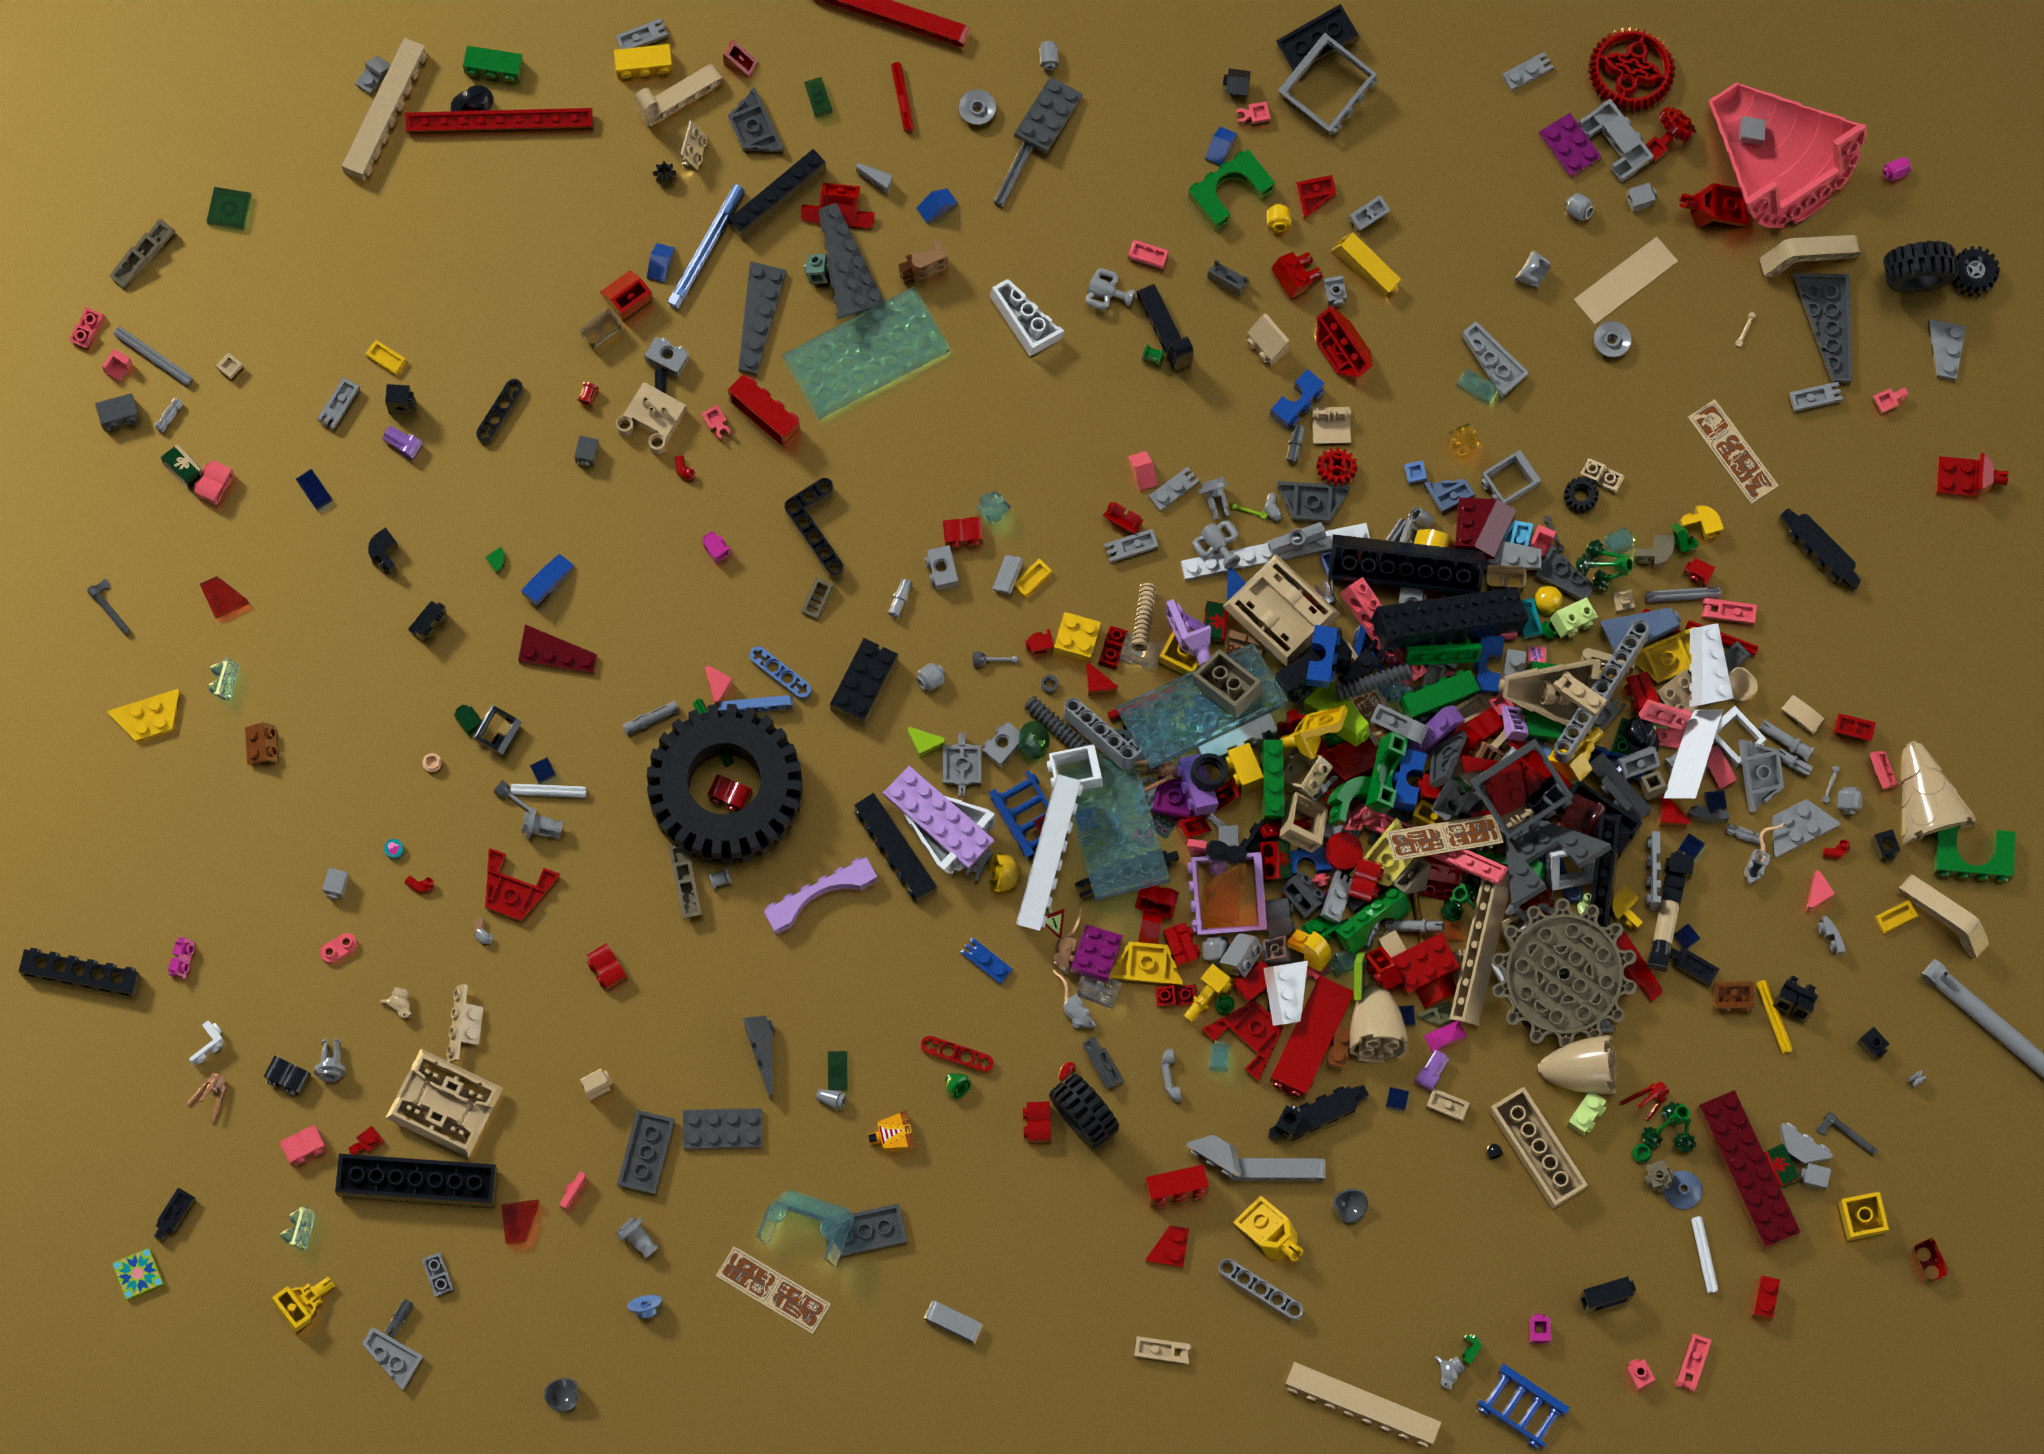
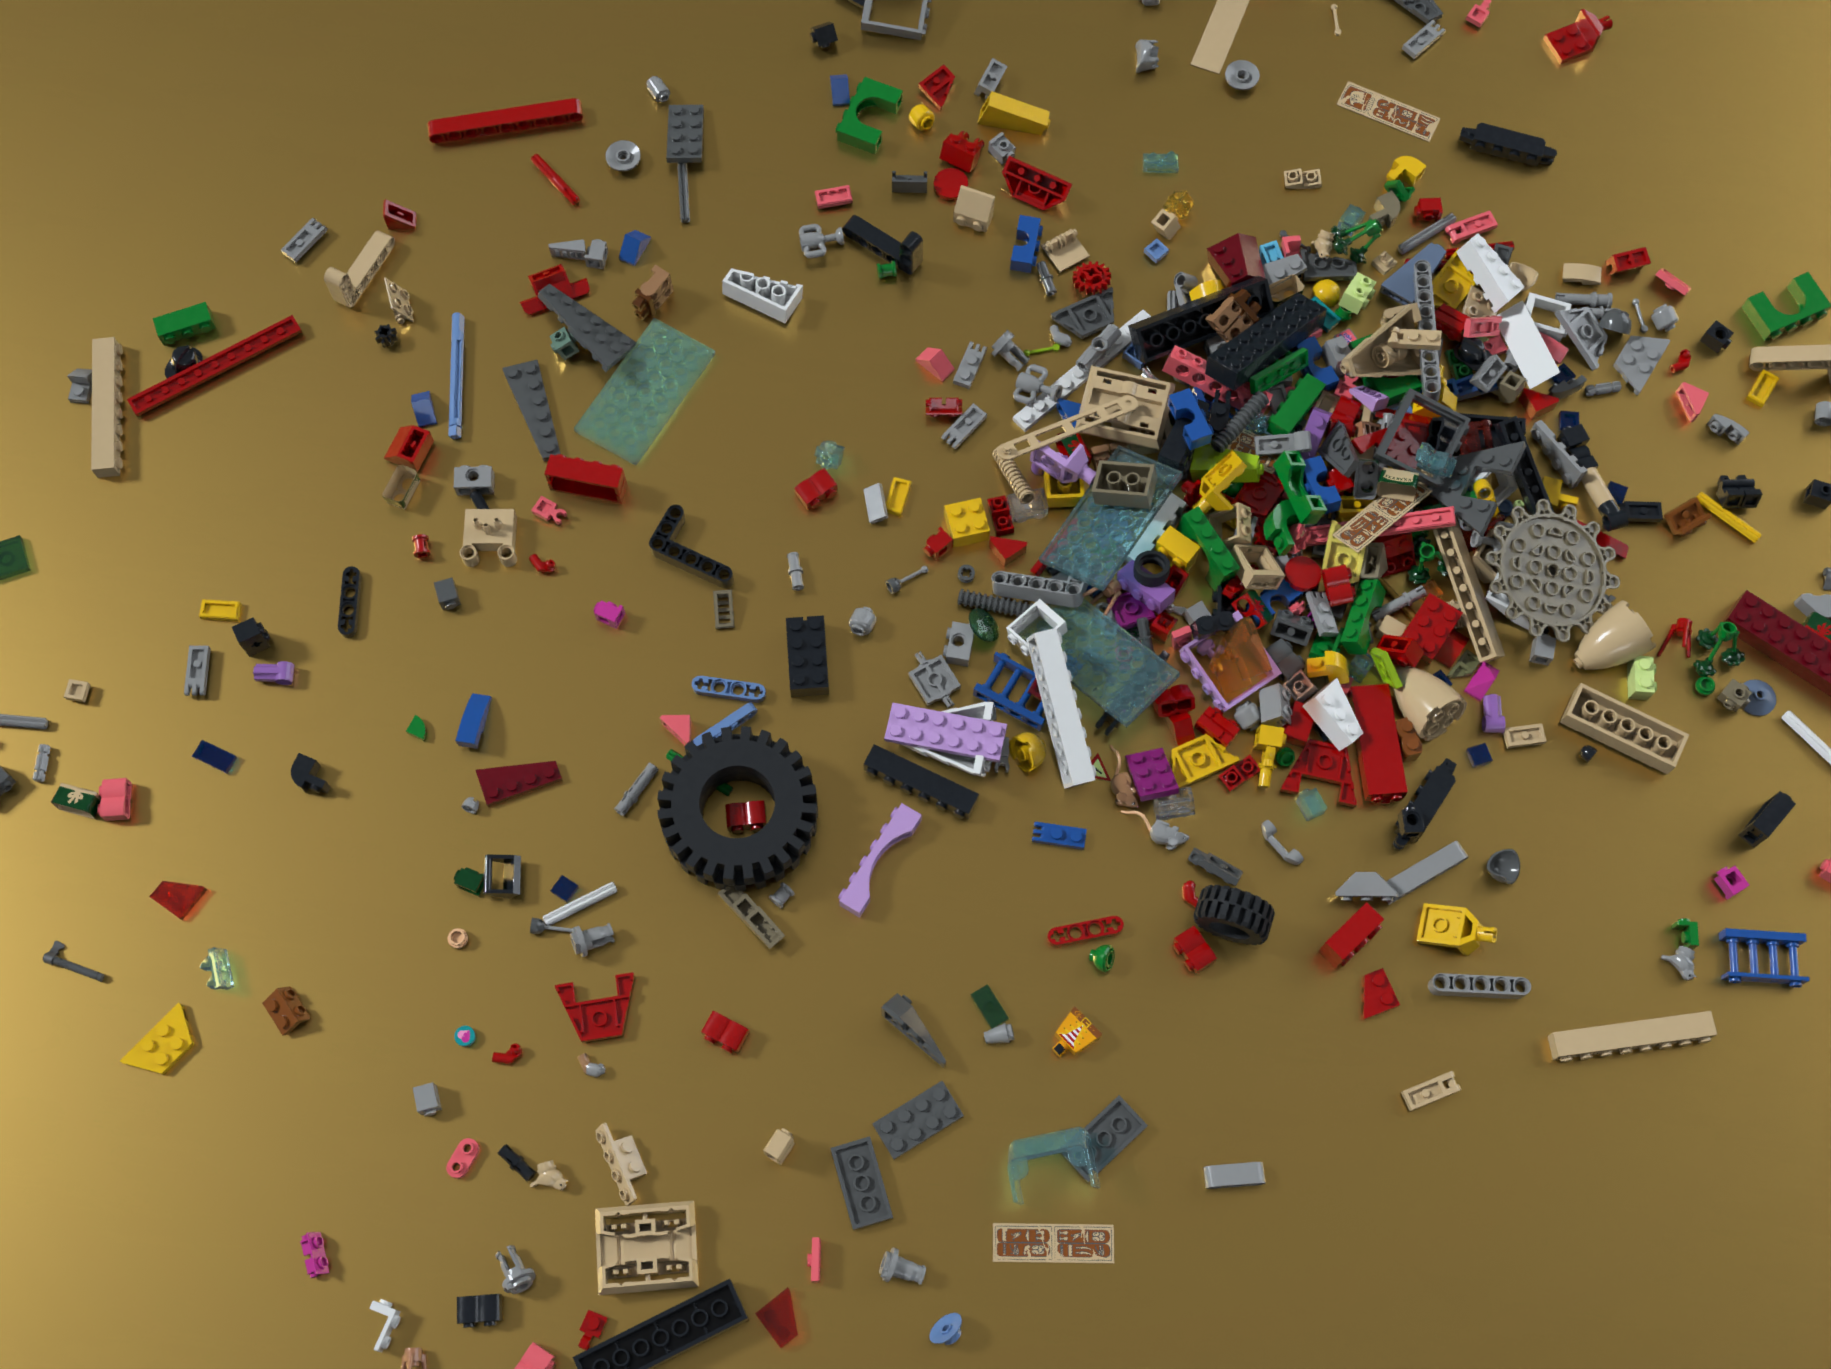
camera: 30 degrees left, 5 degrees down
black brick [18,948,140,998] -> none
black bracket [408,601,447,641] -> none
yellow brick [614,44,673,79] -> none
dark grey wing [728,87,784,152] -> none
black brick [729,149,826,239] -> none
clear green plate [804,77,833,117] -> none
lime slope [908,727,945,758] -> none
light grey brick [925,545,958,591] -> none
coral plate [1236,101,1270,124] -> none
sand blue wing [1424,479,1475,514] -> none
light grey wing [1462,321,1529,397] -> none
light grey window [1480,450,1541,505] -> none
black tyre [1563,477,1599,514] -> none
dark grey bracket [1589,752,1652,820] -> none
light grey animal [1744,823,1784,884] -> none
tan cone [1900,741,1977,845] -> none
none -> light grey hinge [461,797,479,814]
none -> black pin [498,1144,537,1182]
none -> light grey brick [584,239,608,269]
none -> red tile [933,168,969,201]
none -> tan piece [997,395,1138,461]
none -> dark grey axle [1137,617,1155,656]
none -> tan brick [1151,208,1181,240]
none -> medium nougat hips [1205,289,1262,343]
none -> tan animal [1311,229,1334,259]
none -> tan piece [1376,467,1419,502]
none -> clear light blue brick [1415,442,1457,478]
none -> yellow piece [1473,479,1499,517]
none -> light grey brick [1529,634,1556,666]
none -> dark grey helmet [1599,309,1632,335]

